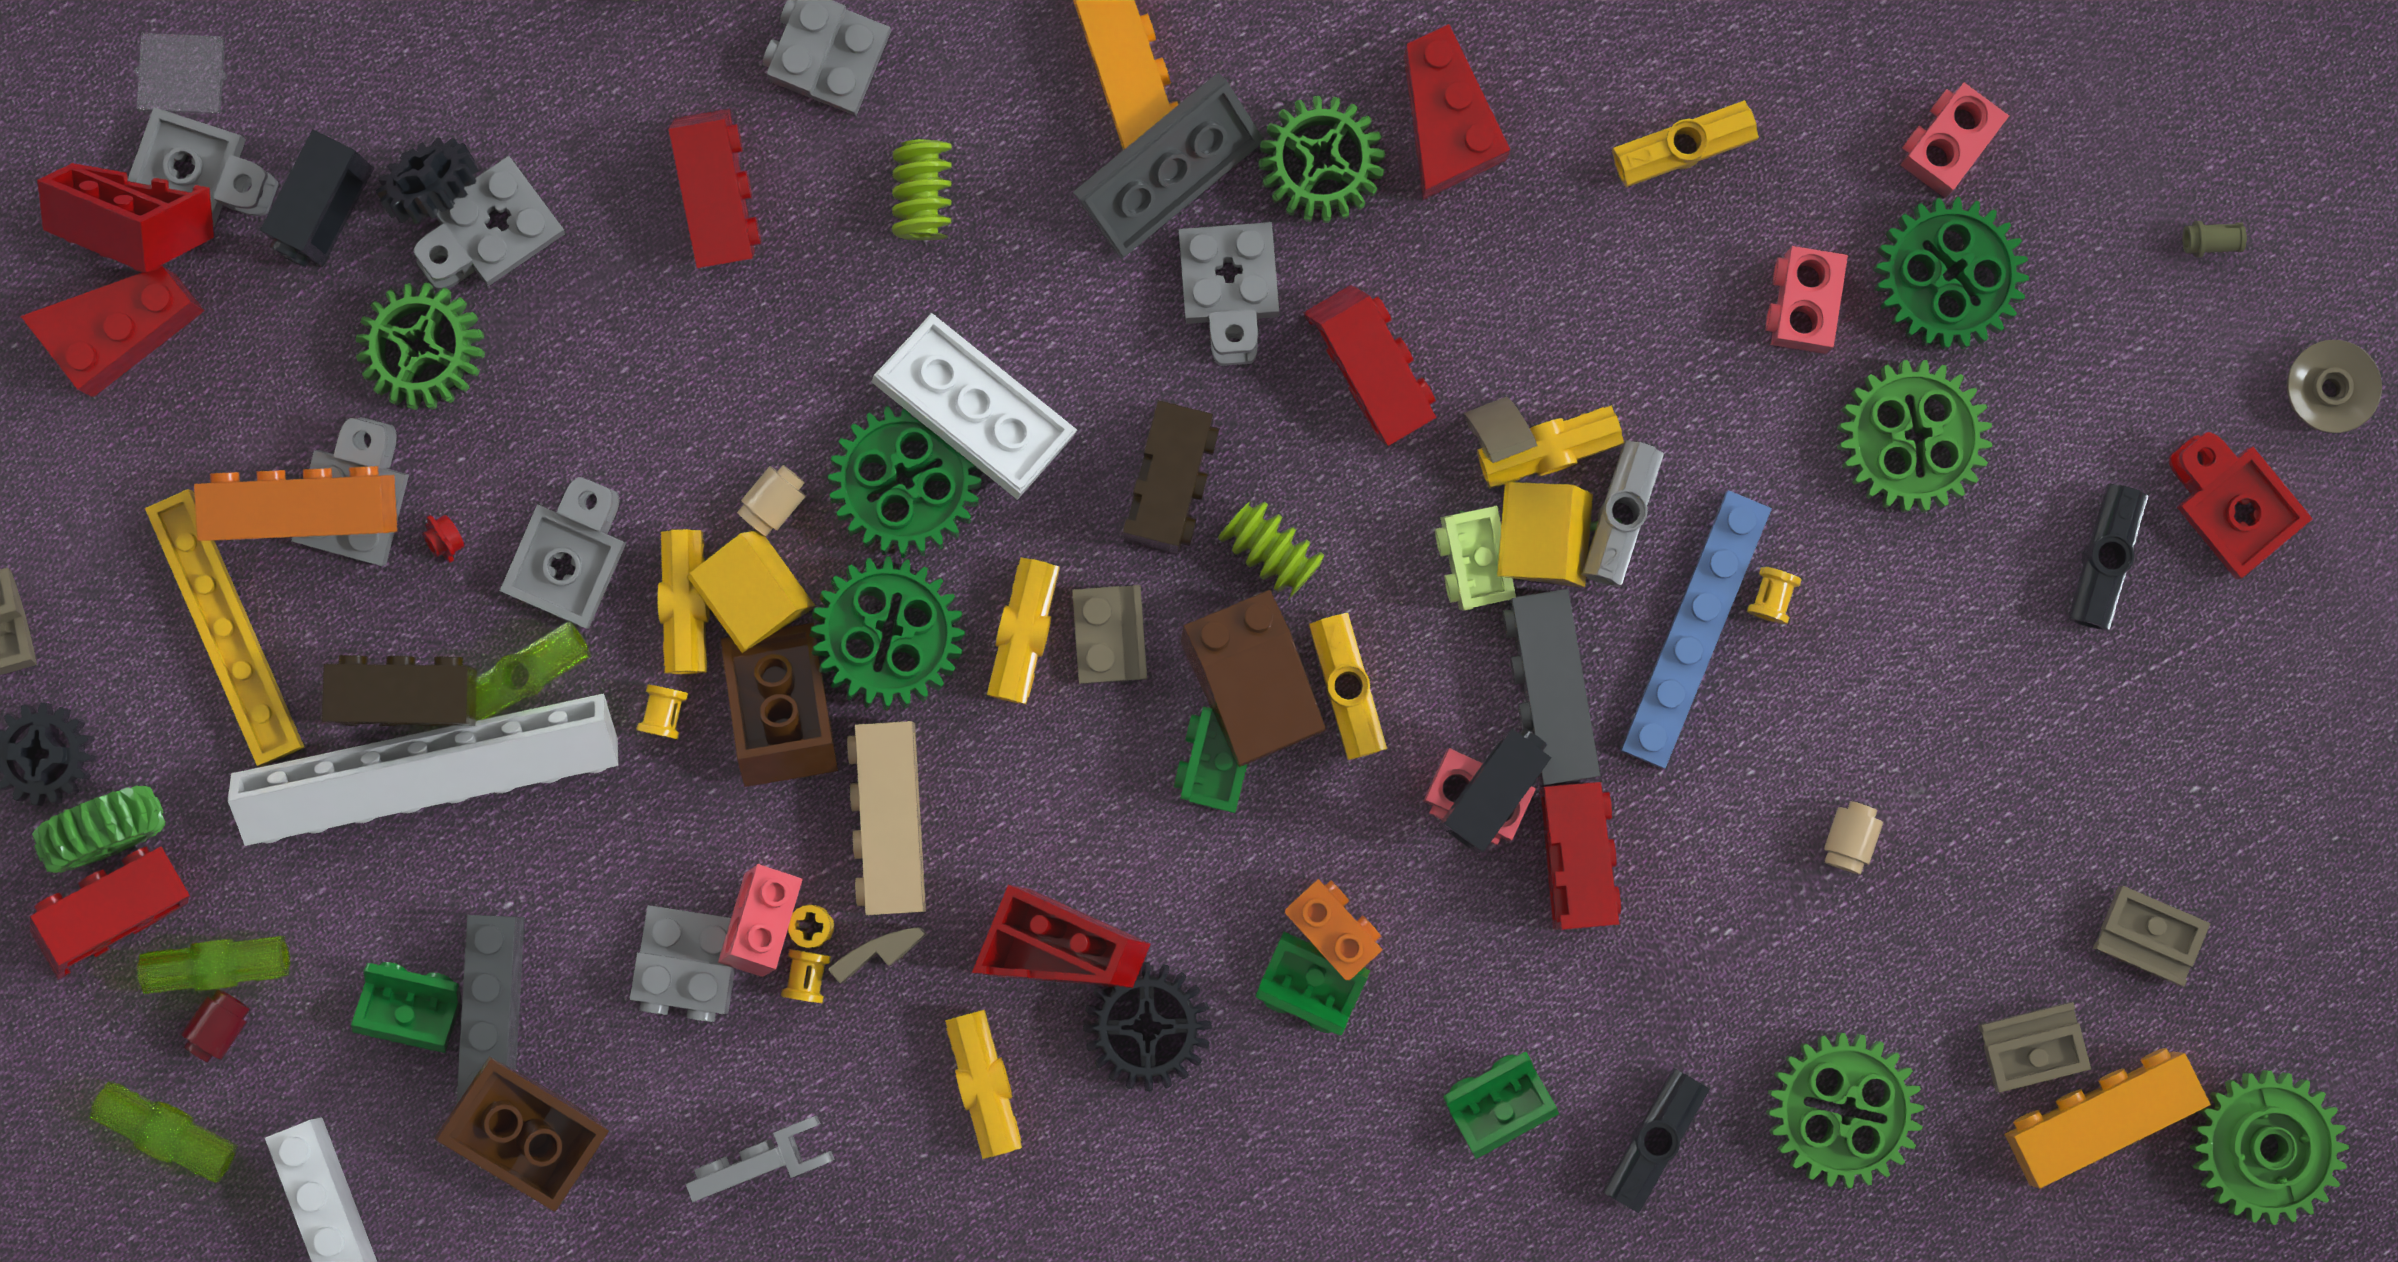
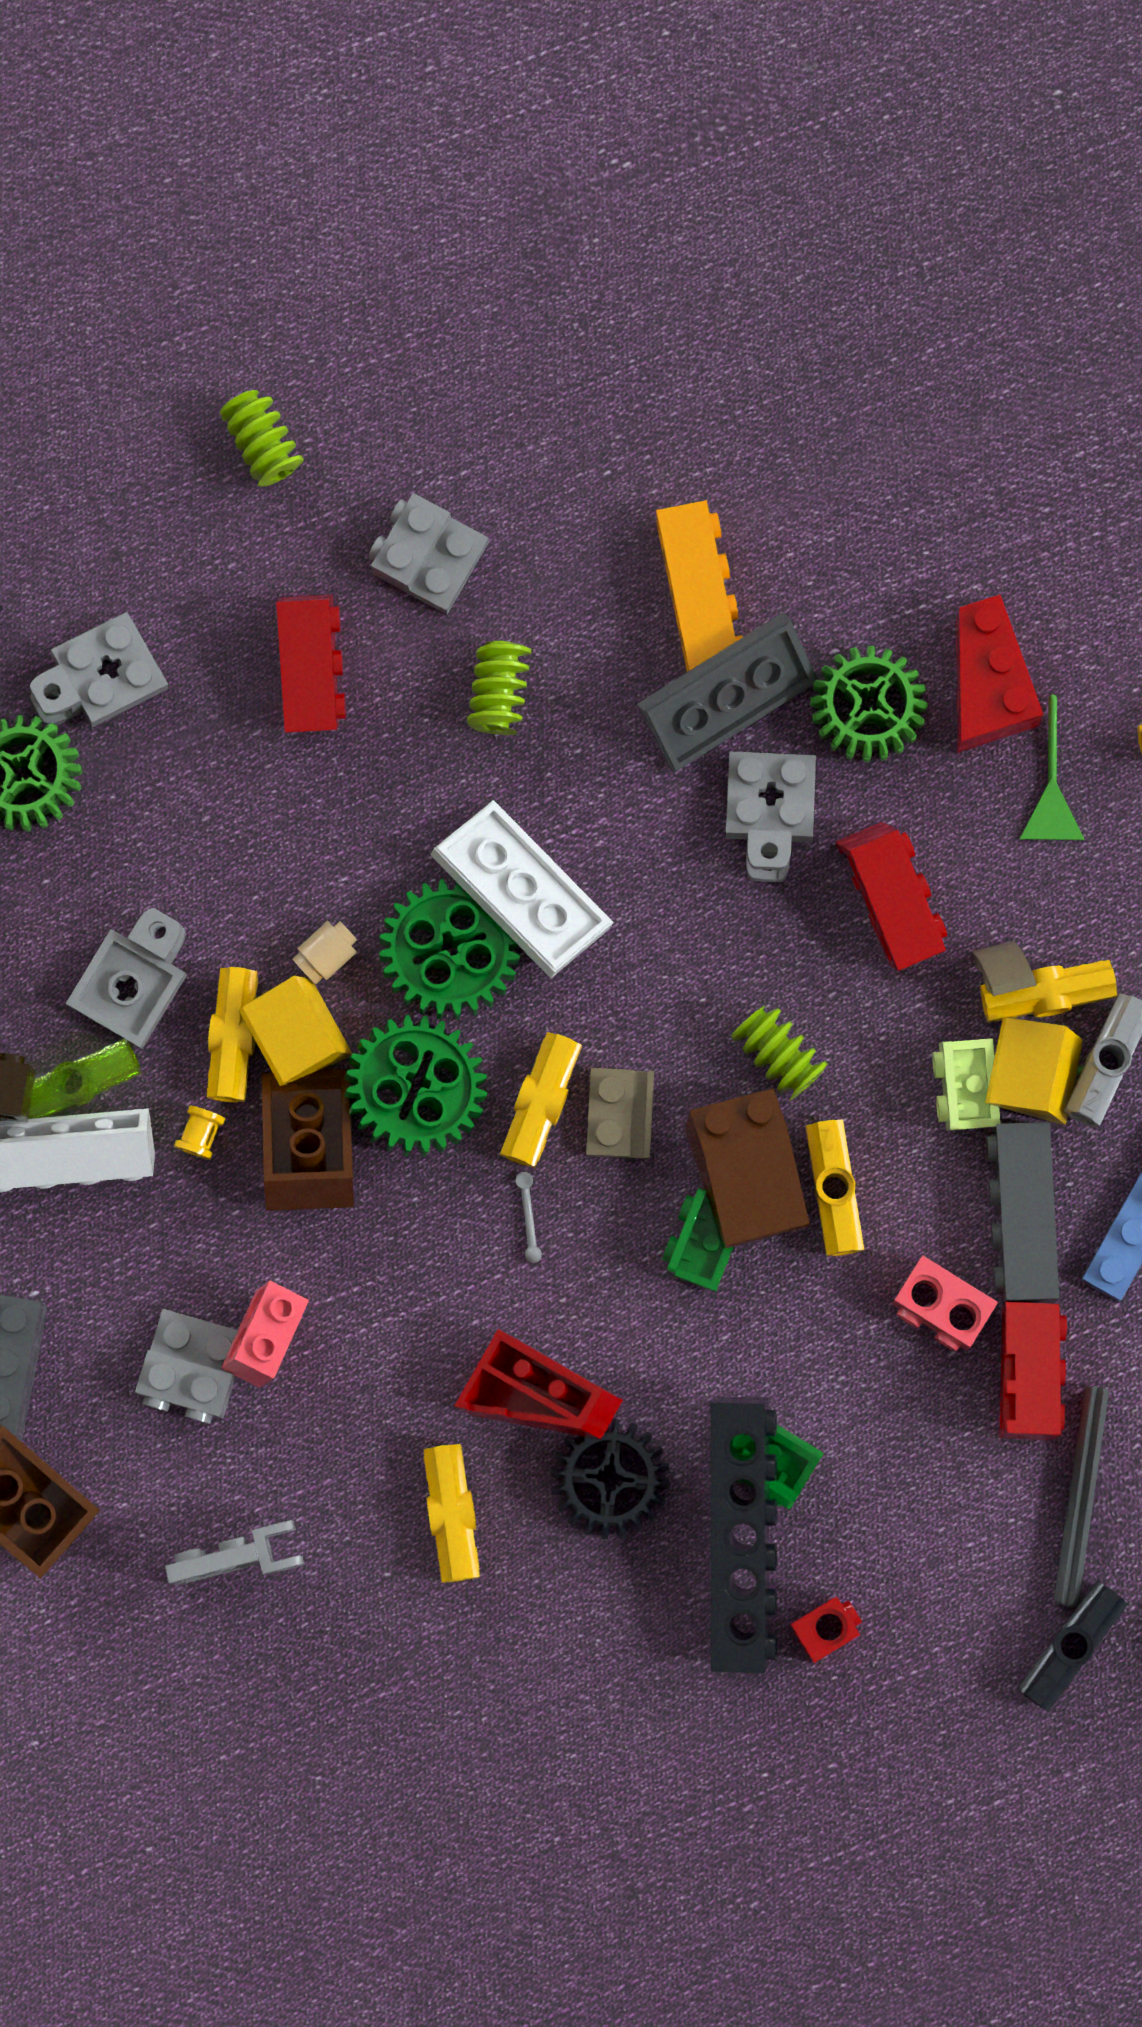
camera: 15 degrees right, 5 degrees down
black gear [376,138,479,224] -> none
red plate [422,515,465,563] -> none
yellow bush [781,949,831,1003] -> none
yellow bush [788,905,834,948] -> none
dark tan slope [828,927,928,984] -> none
tan brick [847,721,926,915] -> none
dark brown wedge [1123,400,1220,555] -> none
orange bracket [1285,879,1382,980] -> none
black window [1438,728,1552,854] -> none
green bracket [1443,1052,1559,1159] -> none
none -> light grey hinge [515,1172,542,1263]
none -> black brick [710,1396,777,1673]
none -> red brick [789,1596,862,1663]
none -> bright green piece [1019,694,1085,840]
none -> dark grey axle [1054,1386,1109,1607]

